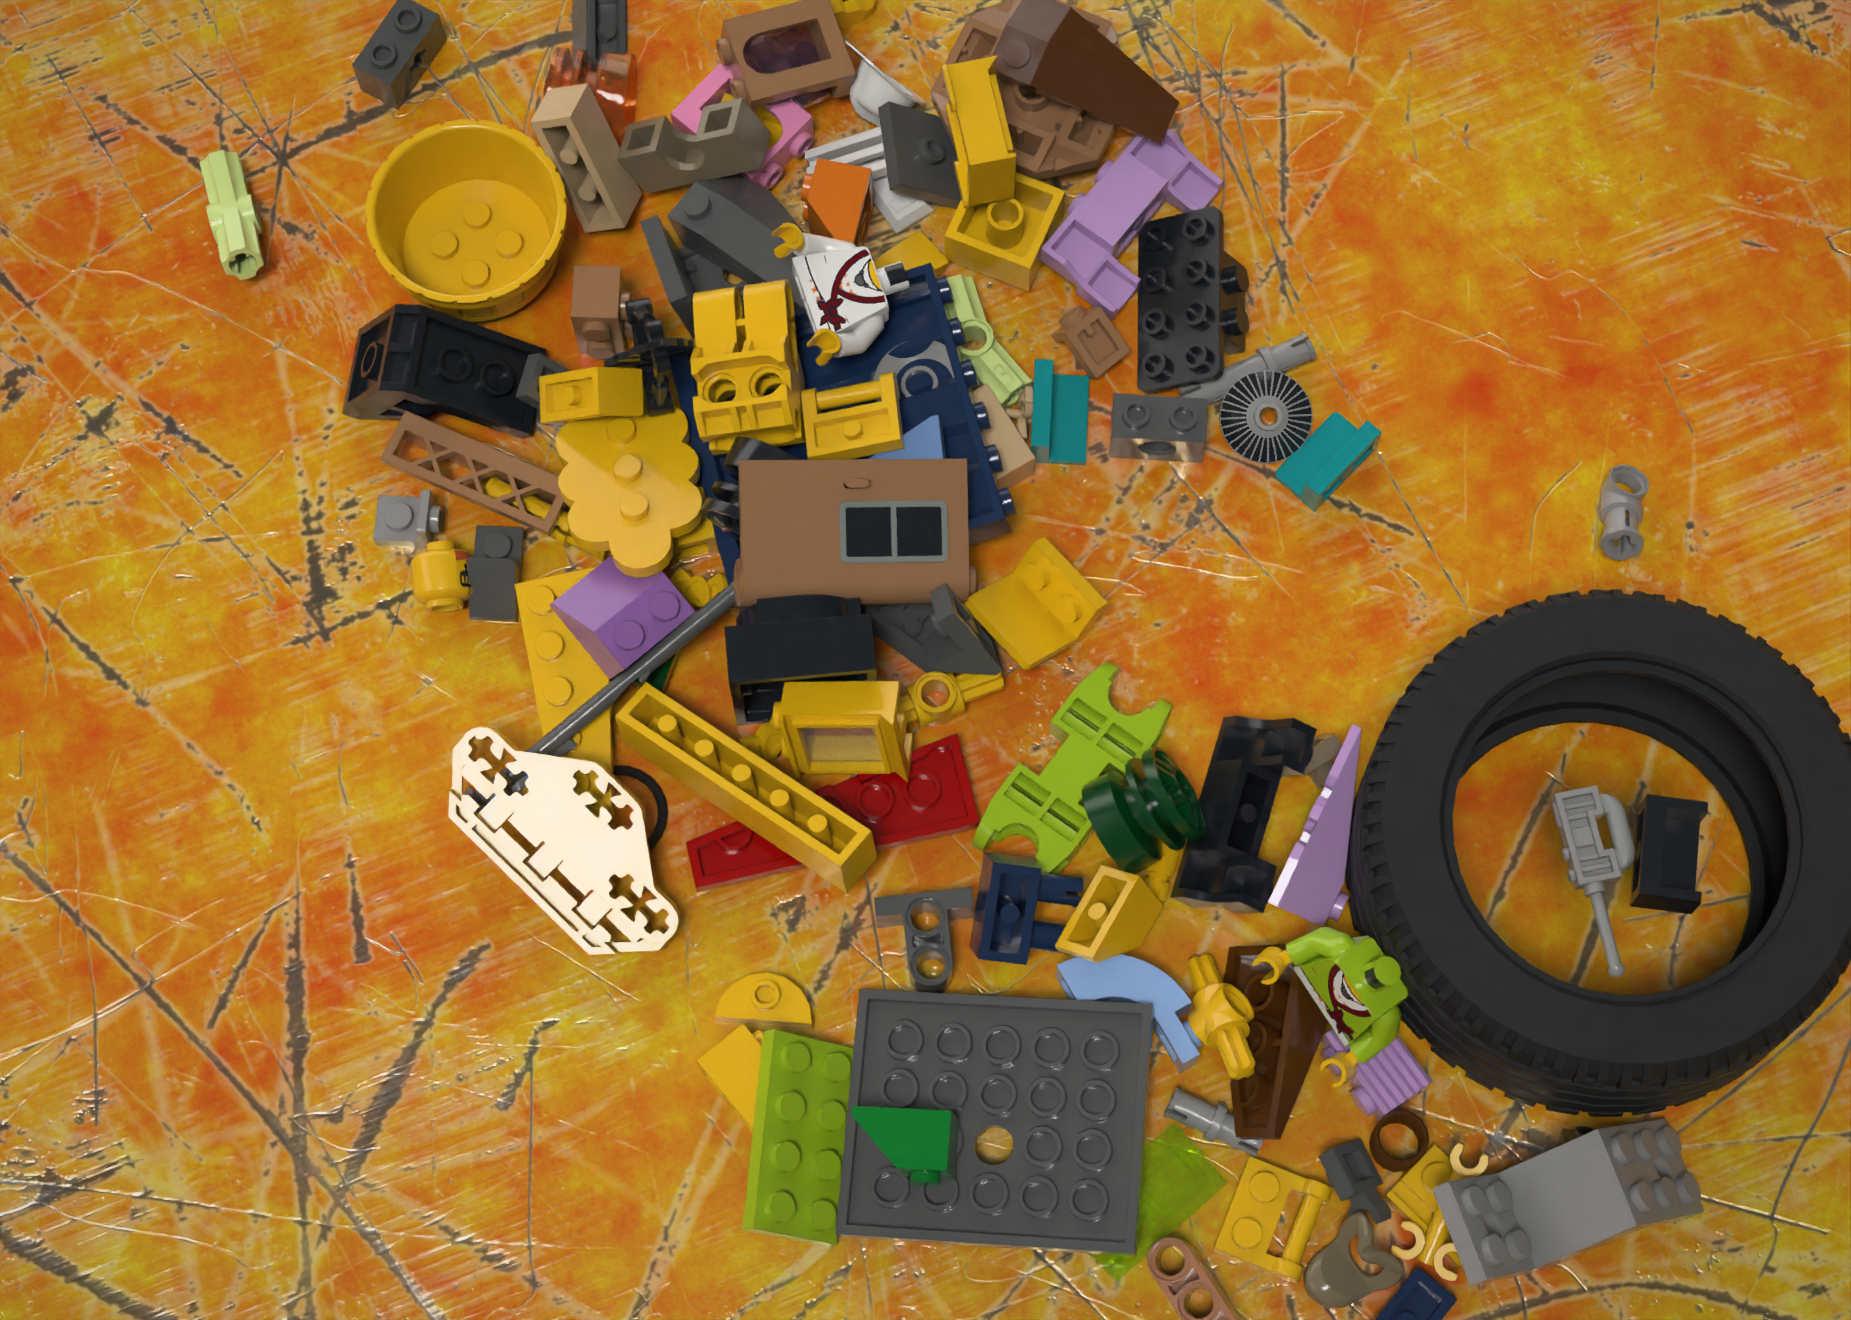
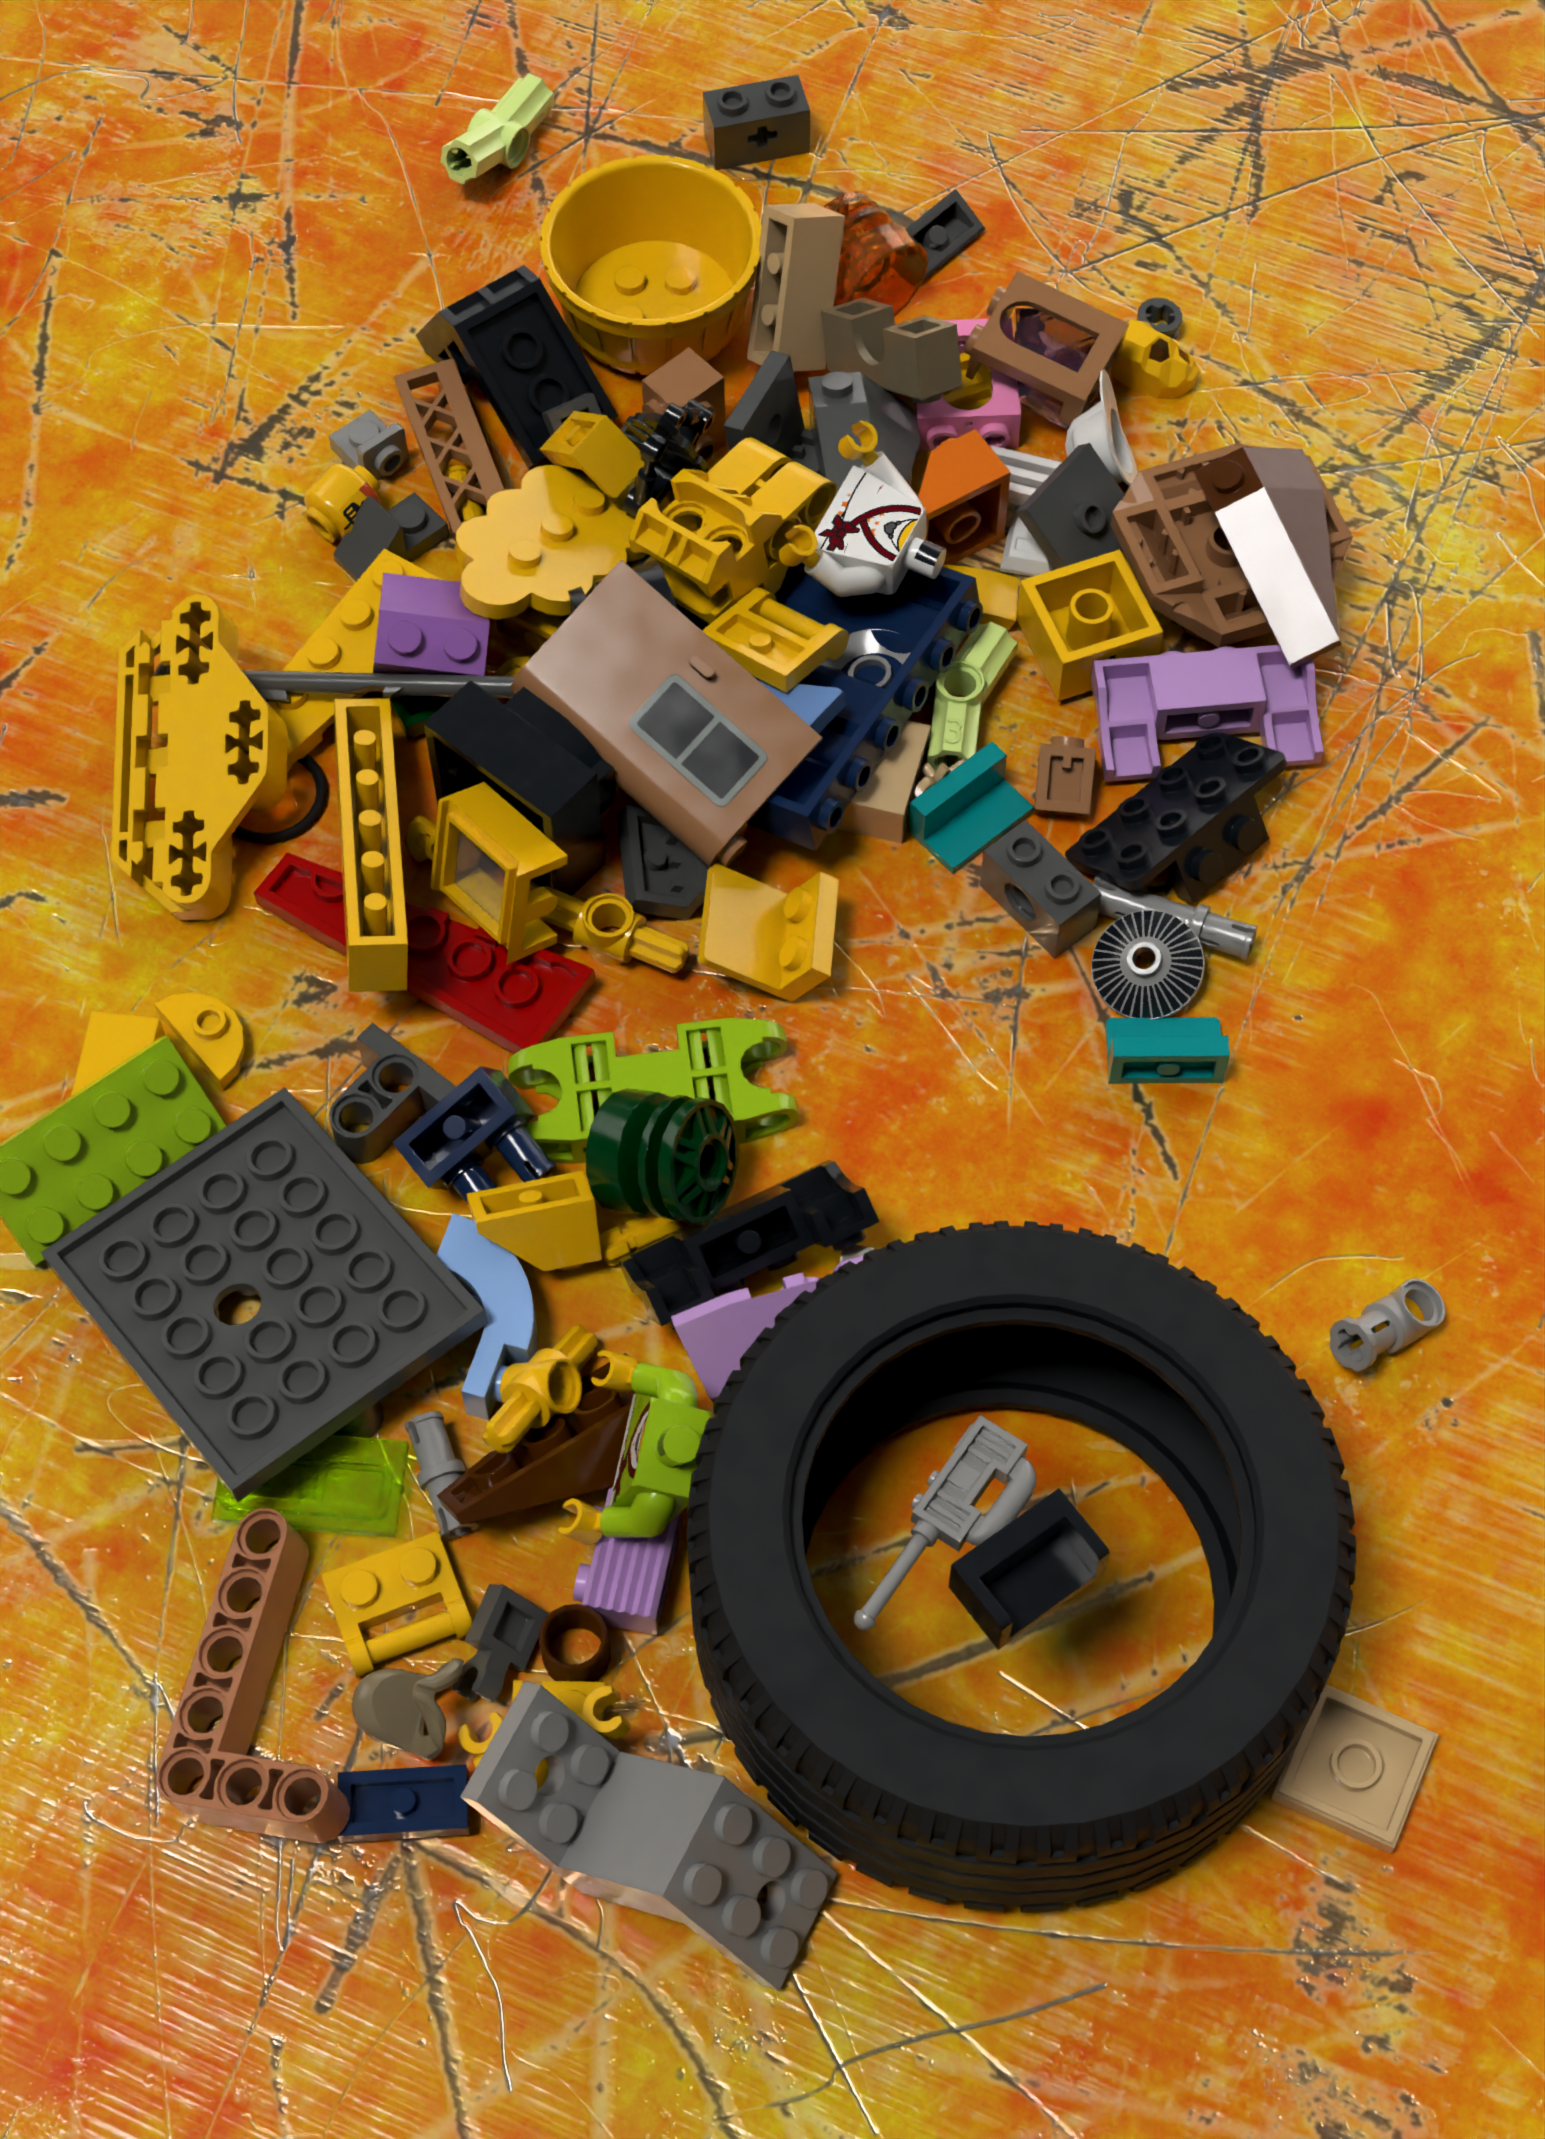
camera: 45 degrees right, 10 degrees down
green slope [851,1106,959,1187] -> none
dark grey slope [923,583,1003,675] -> none
yellow piece [941,55,1016,208] -> none

